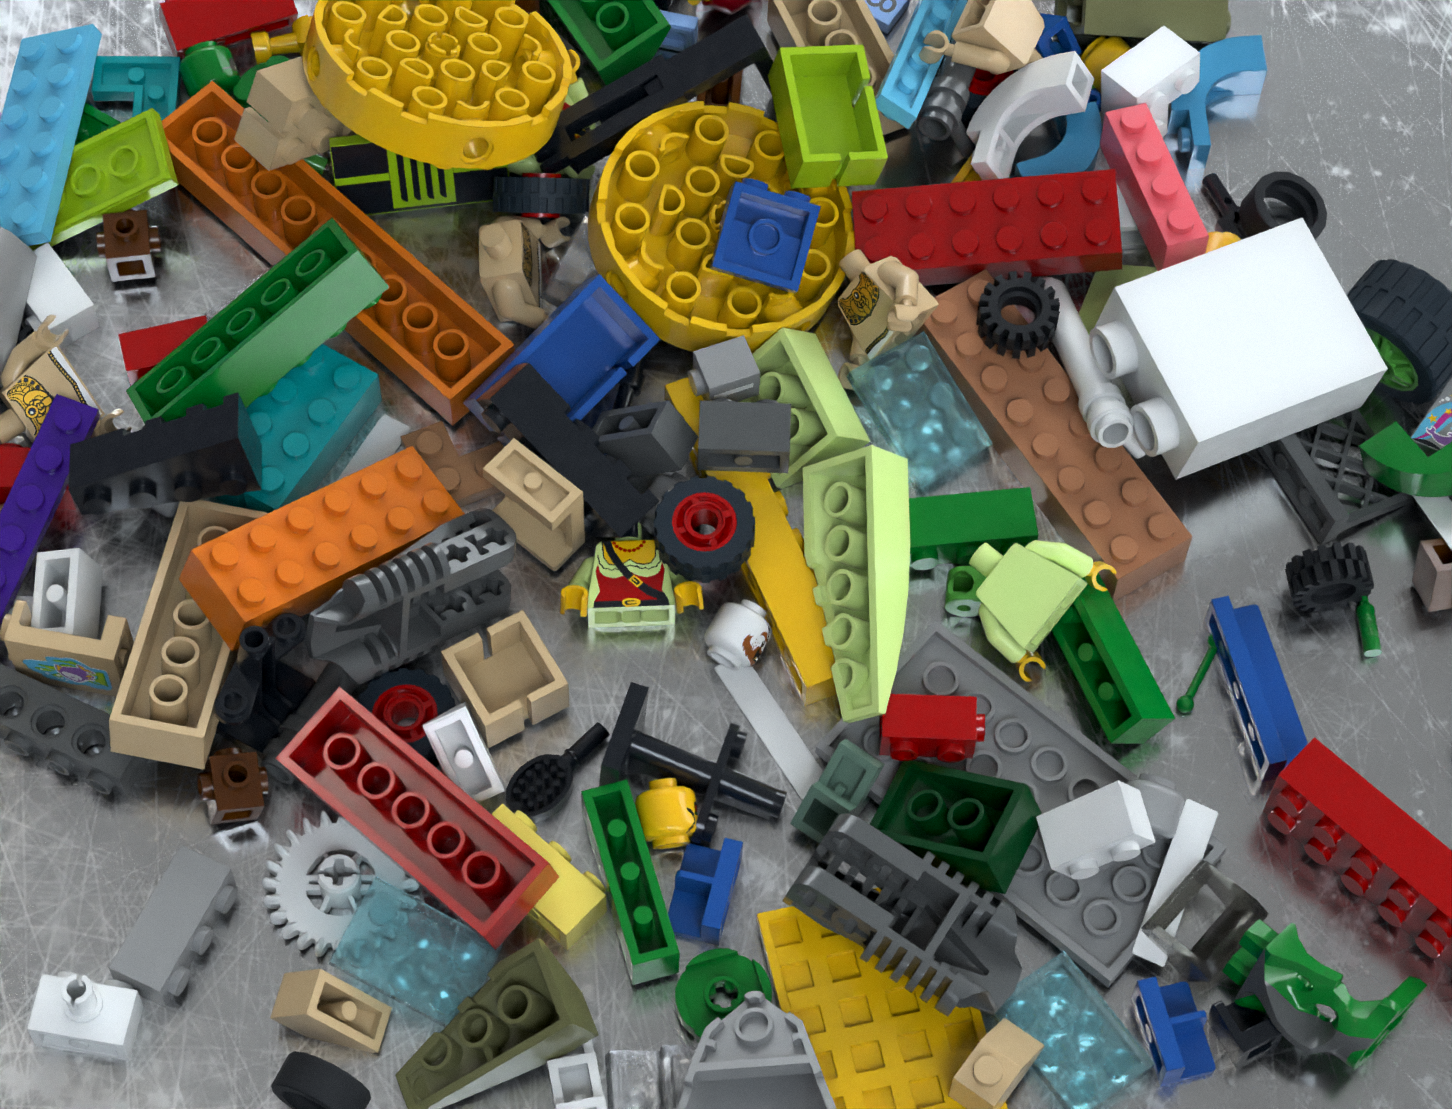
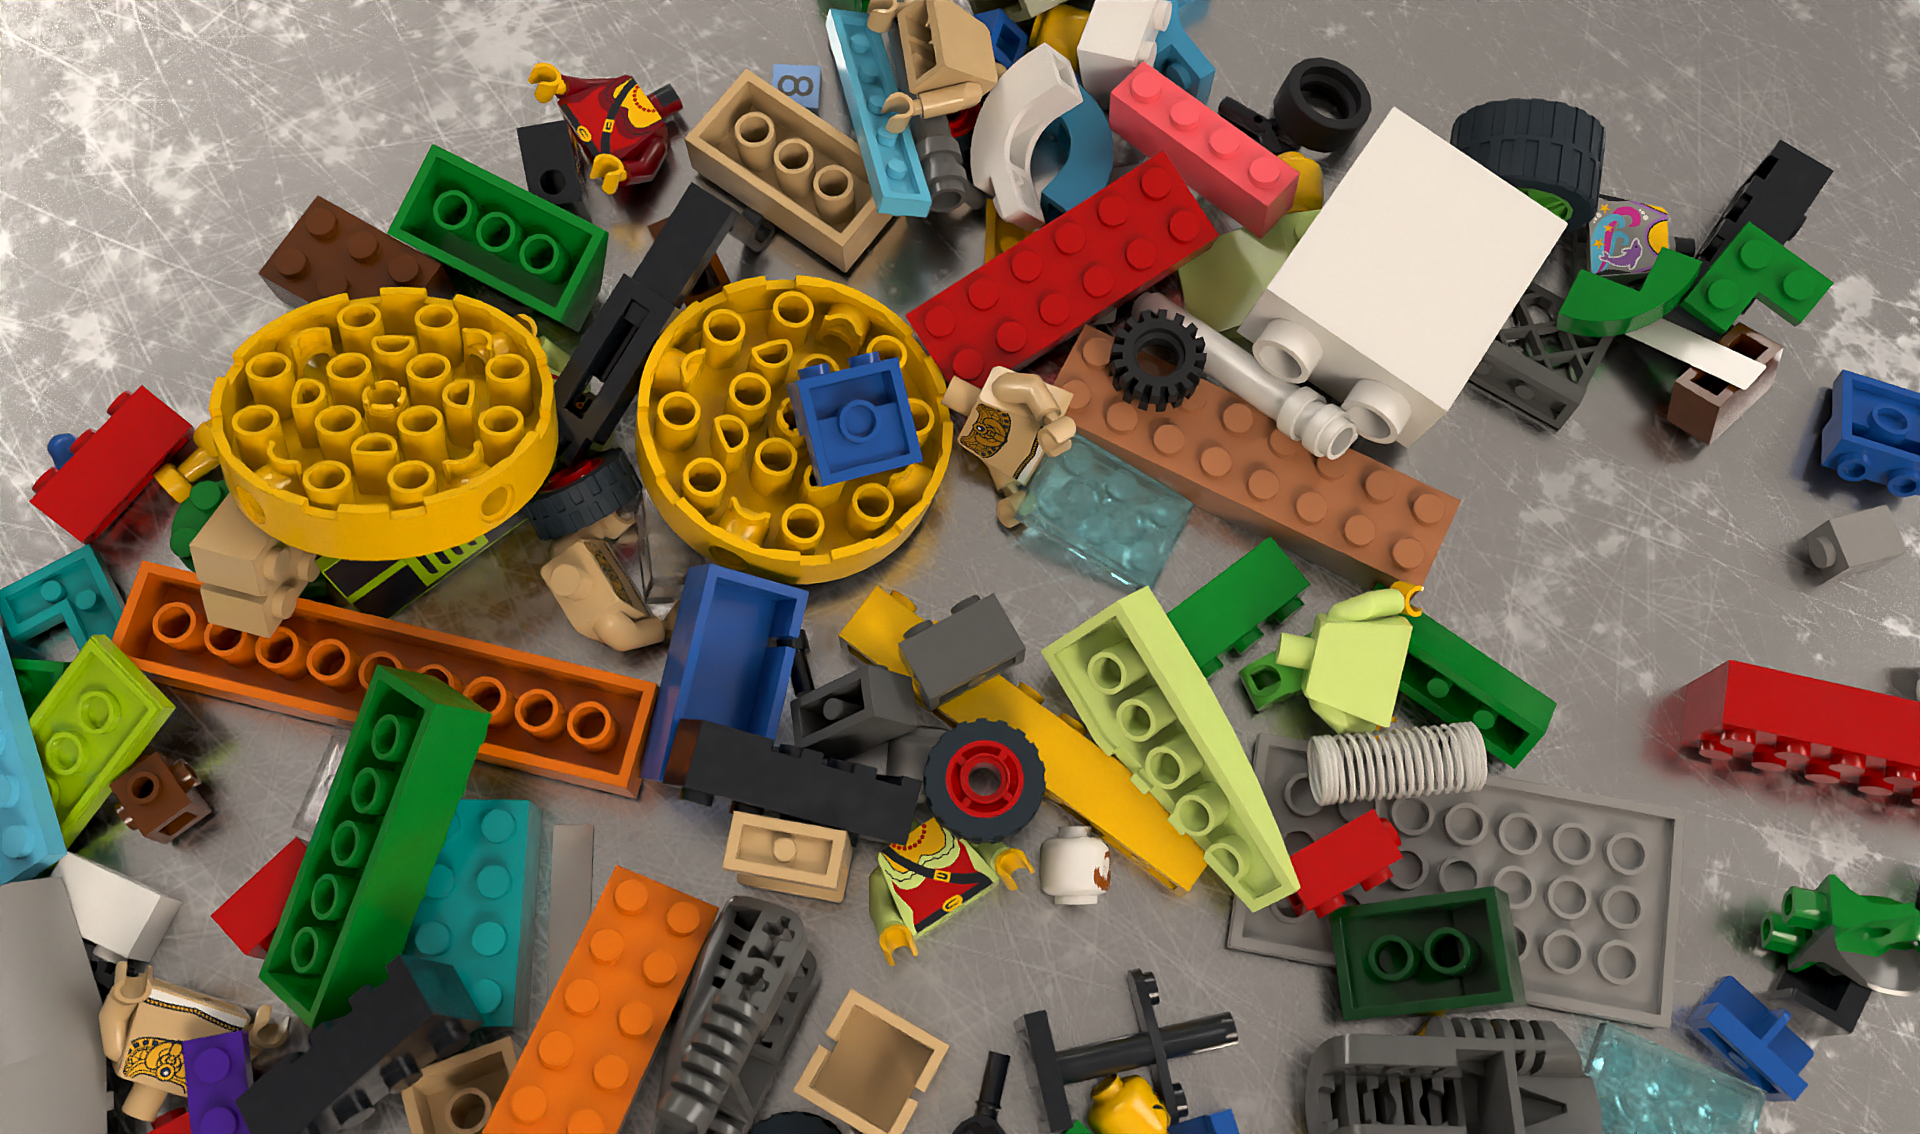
camera: 30 degrees left, 10 degrees up
green head [179,41,241,98] -> none
medium nougat plate [400,421,504,508] -> none
light blue tile [660,10,698,51] -> none
light grey brick [688,335,760,402] -> none
white sticker [714,664,823,800] -> none
yellowish green slope [738,327,870,489] -> none
lime piece [768,44,888,189] -> none
sand green brick [790,739,885,843] -> none
white brick [1036,780,1155,879] -> none
light grey head [1126,773,1184,847] -> none
white sticker [1132,799,1218,967] -> none
clear smoke tile [1141,860,1269,982] -> none
green hinge [1176,634,1217,713] -> none
blue panel [1205,595,1308,782] -> none
black tyre [1285,542,1374,612] -> none
green piece [1356,596,1382,657] -> none
none -> white piece [1307,721,1487,806]

